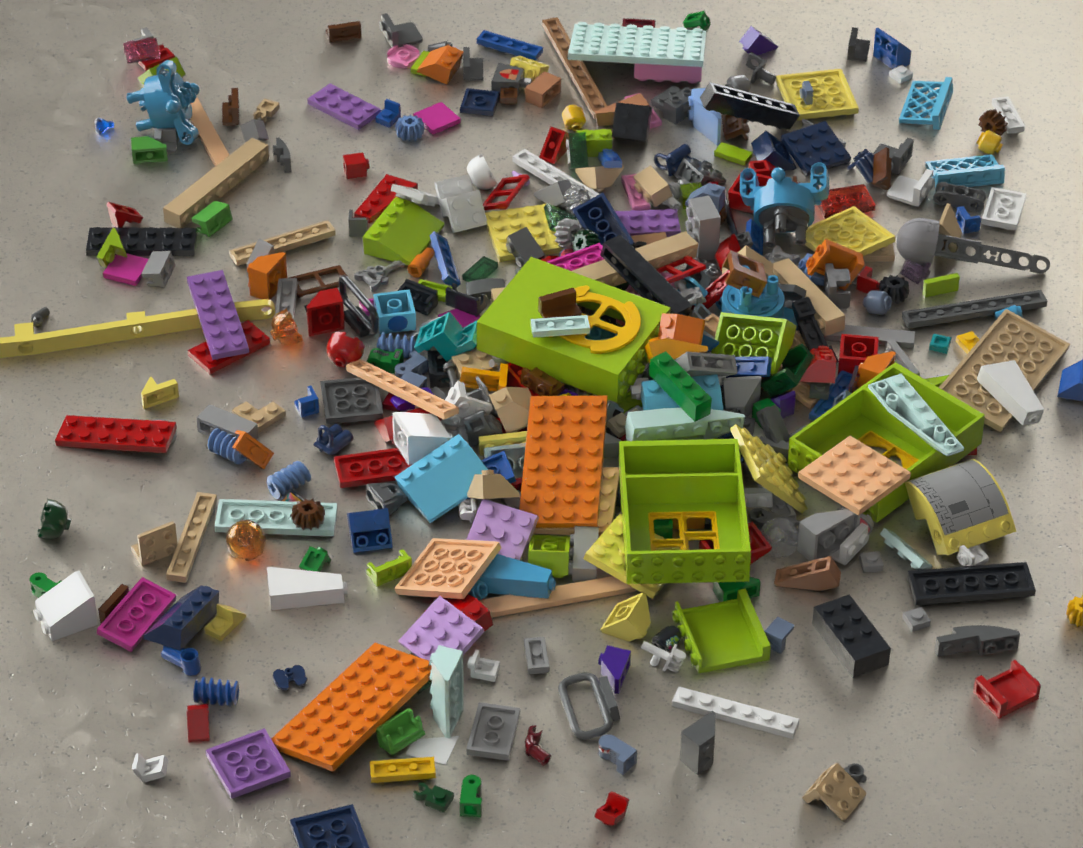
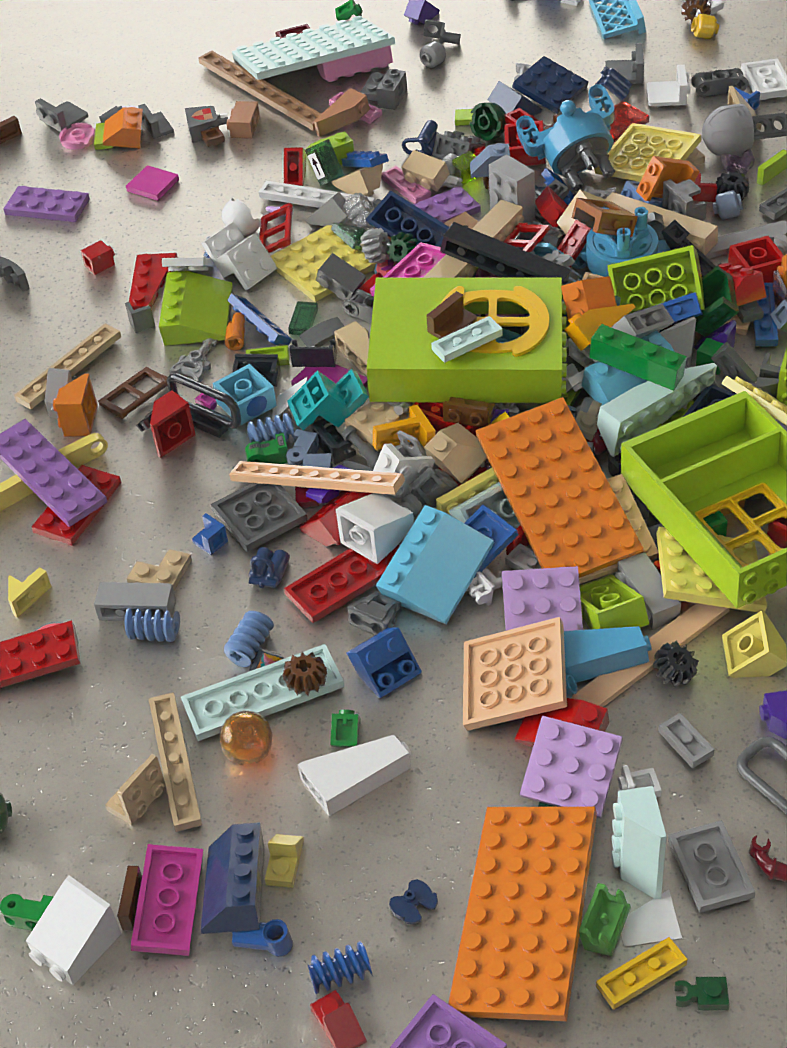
camera: 20 degrees left, 5 degrees up
orange panel [232,430,274,469] -> none
clear orange cylinder [270,308,304,346] -> none
light grey plate [275,278,298,323] -> none
red cylinder [327,332,365,368] -> none
lime hinge [366,549,412,587] -> none
blue bracket [375,99,401,128] -> none
medium blue gear [395,114,425,142] -> none
green leg [459,775,482,818] -> none
dark blue tile [460,88,500,116] -> none
tan slope [467,470,520,499] -> none
blue plate [476,30,543,61] -> none
light yellow bracket [510,56,549,82] -> none
yellow head [562,105,586,131] -> none
black brick [612,102,652,142] -> none
light blue slope [688,88,721,146] -> none
black brick [700,82,800,131] -> none
reddish brown bracket [721,114,750,141] -> none
light yellow plate [776,69,859,120] -> none
sand blue plate [799,81,814,105] -> none
reddish brown panel [873,147,892,191] -> none
medium azure fence [925,154,1005,190] -> none
none -> dark green cylinder [470,102,506,141]
none -> black gear [653,640,699,687]

